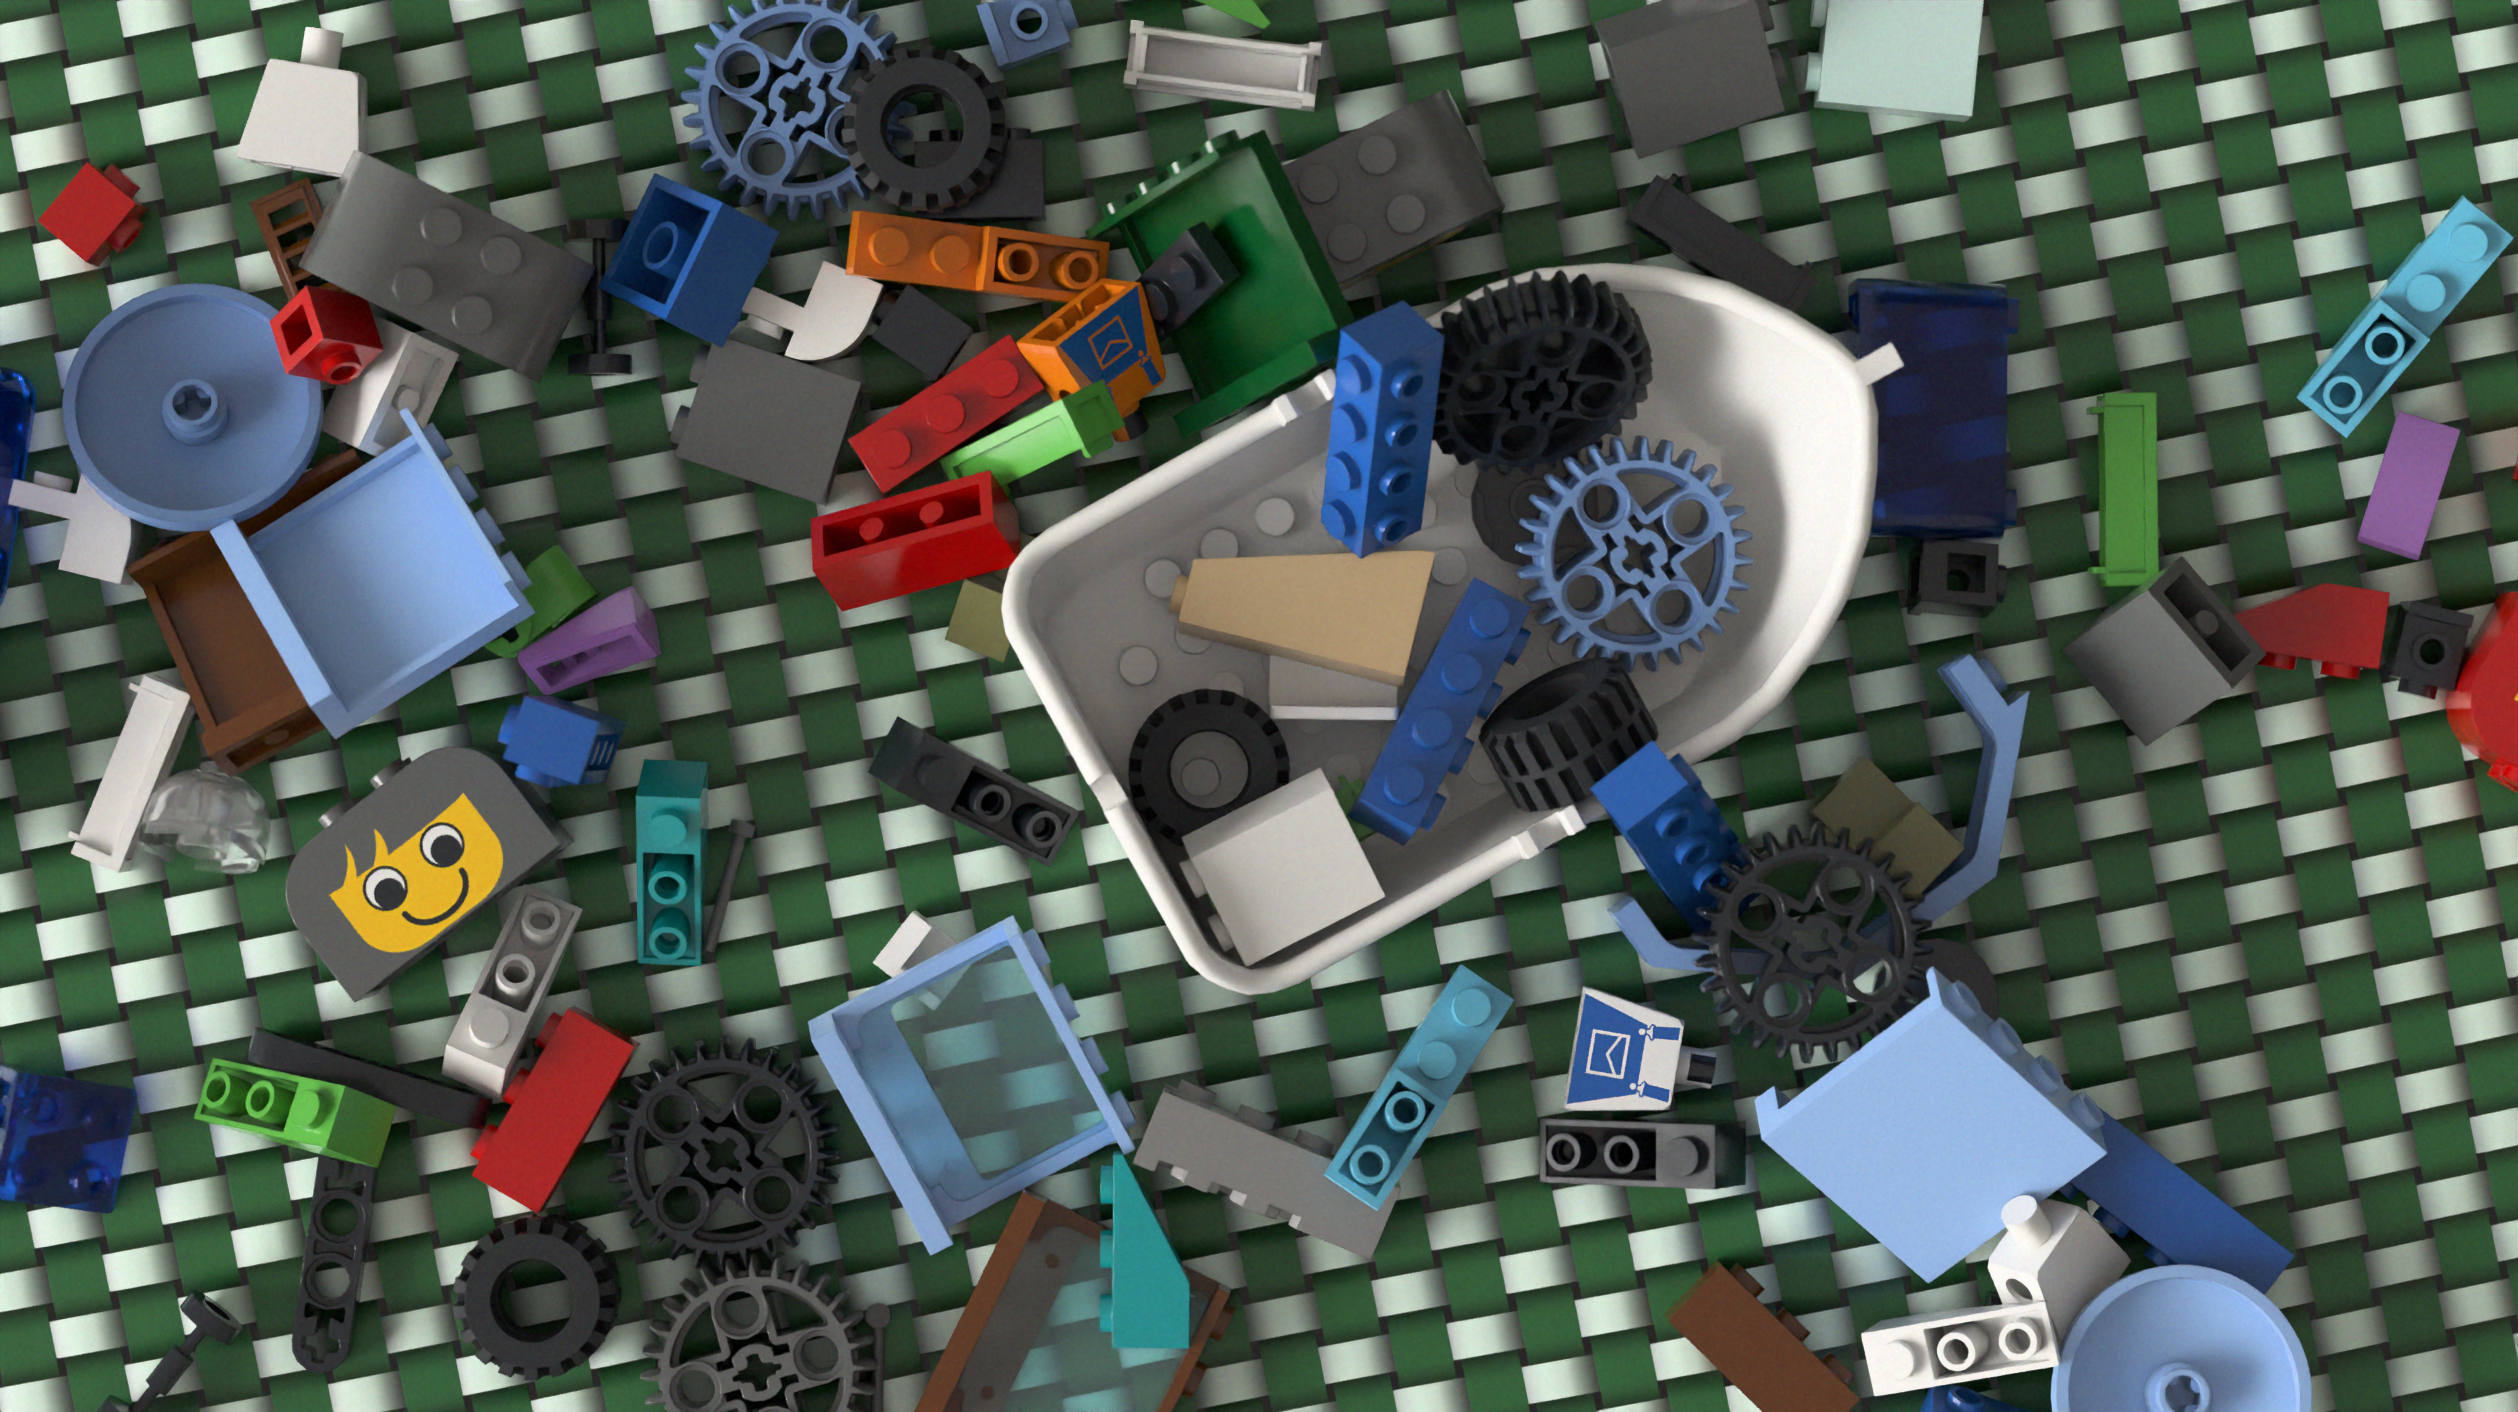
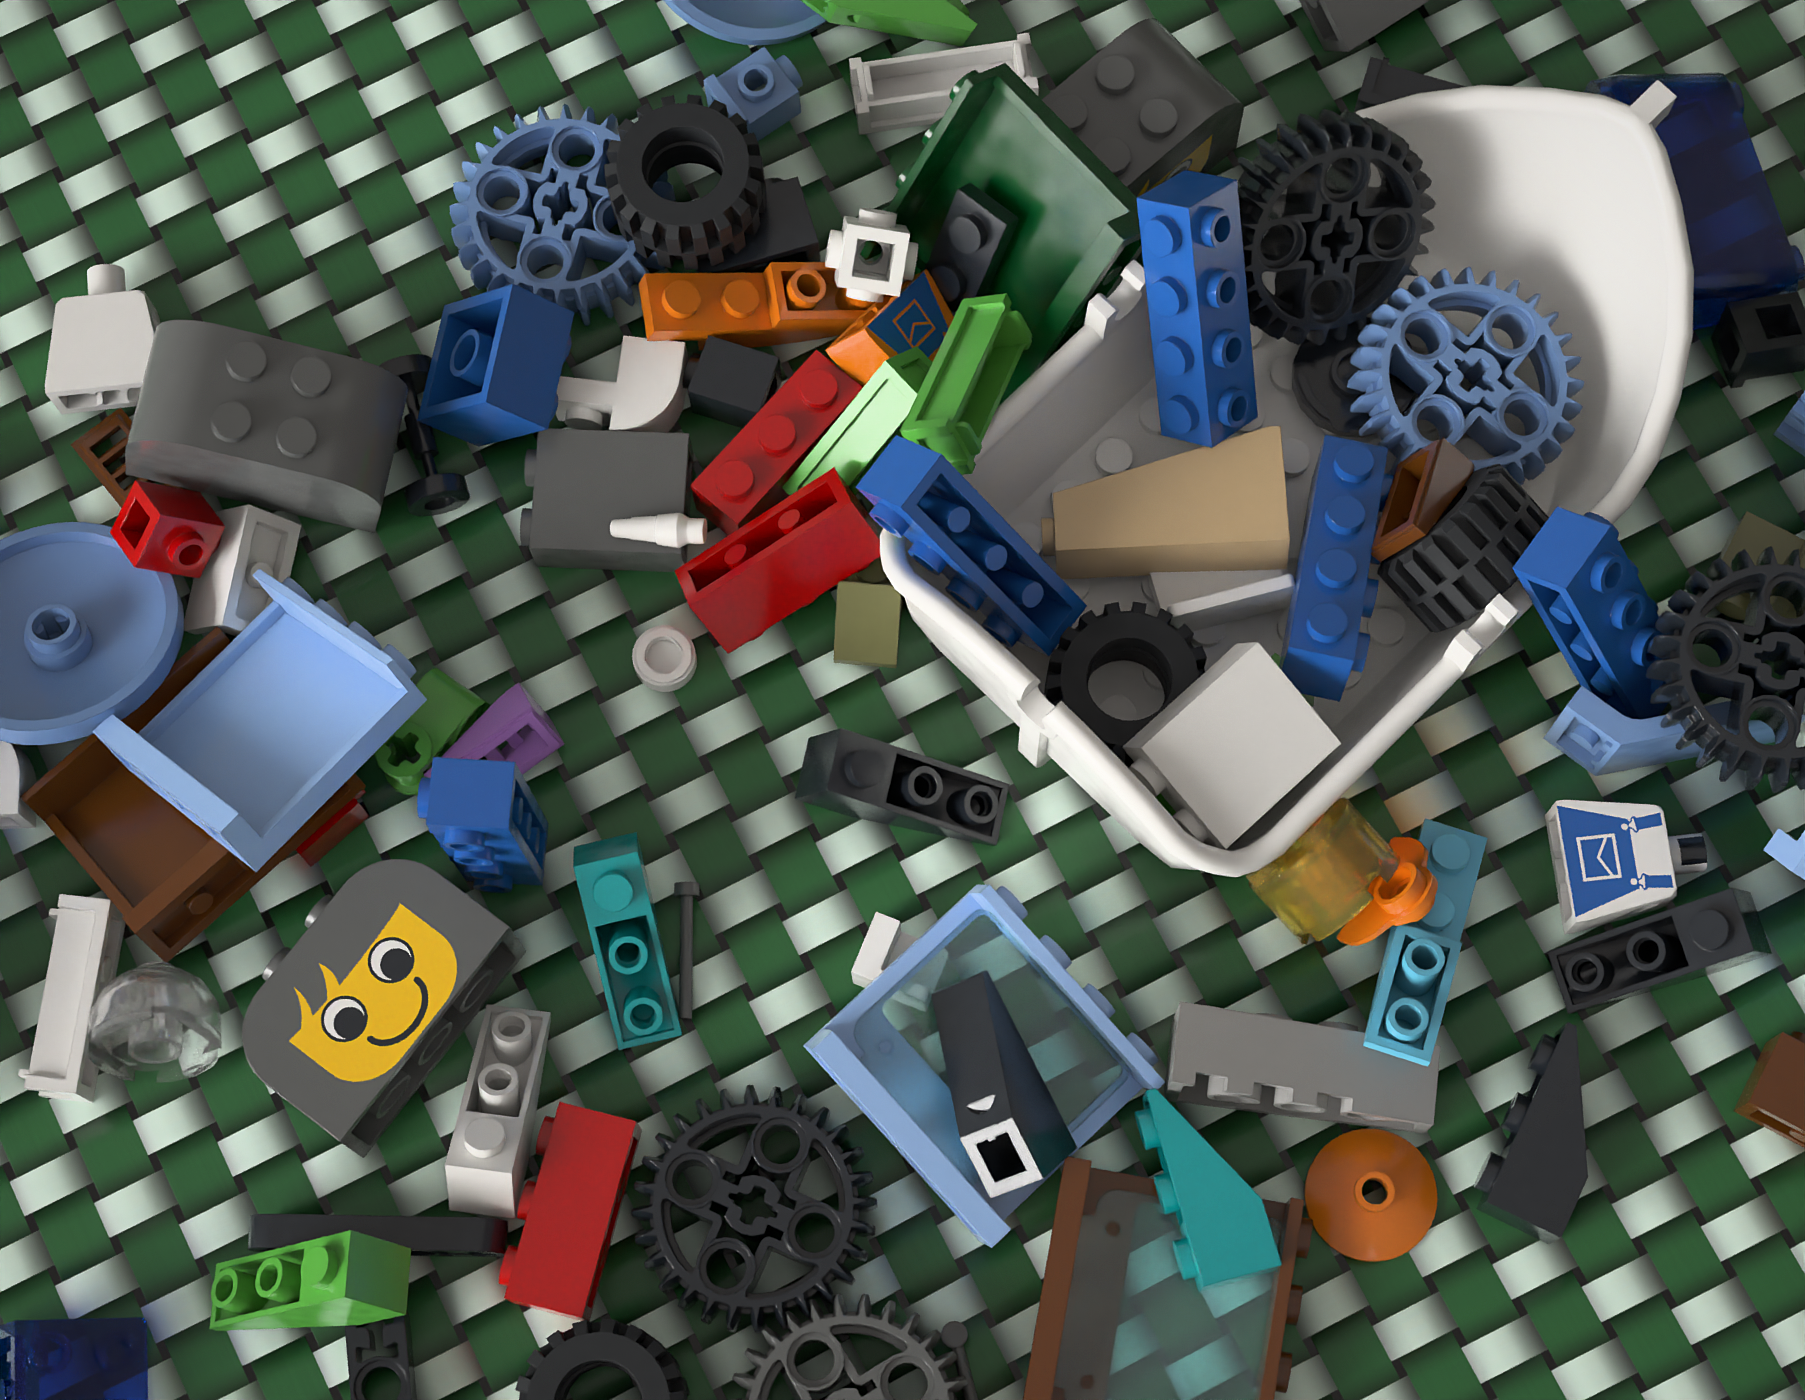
camera: 20 degrees left, 15 degrees down
none -> white piece [610,513,707,548]
none -> white tile [632,625,697,692]
none -> white brick [825,208,918,302]
none -> blue brick [856,435,1087,656]
none -> bright green container [900,293,1032,475]
none -> black slope [931,970,1078,1198]
none -> clear yellow brick [1246,797,1401,945]
none -> orange dish [1304,1129,1437,1262]
none -> orange plate [1337,837,1438,946]
none -> reddish brown slope [1371,437,1475,562]
none -> black slope [1474,1022,1588,1244]

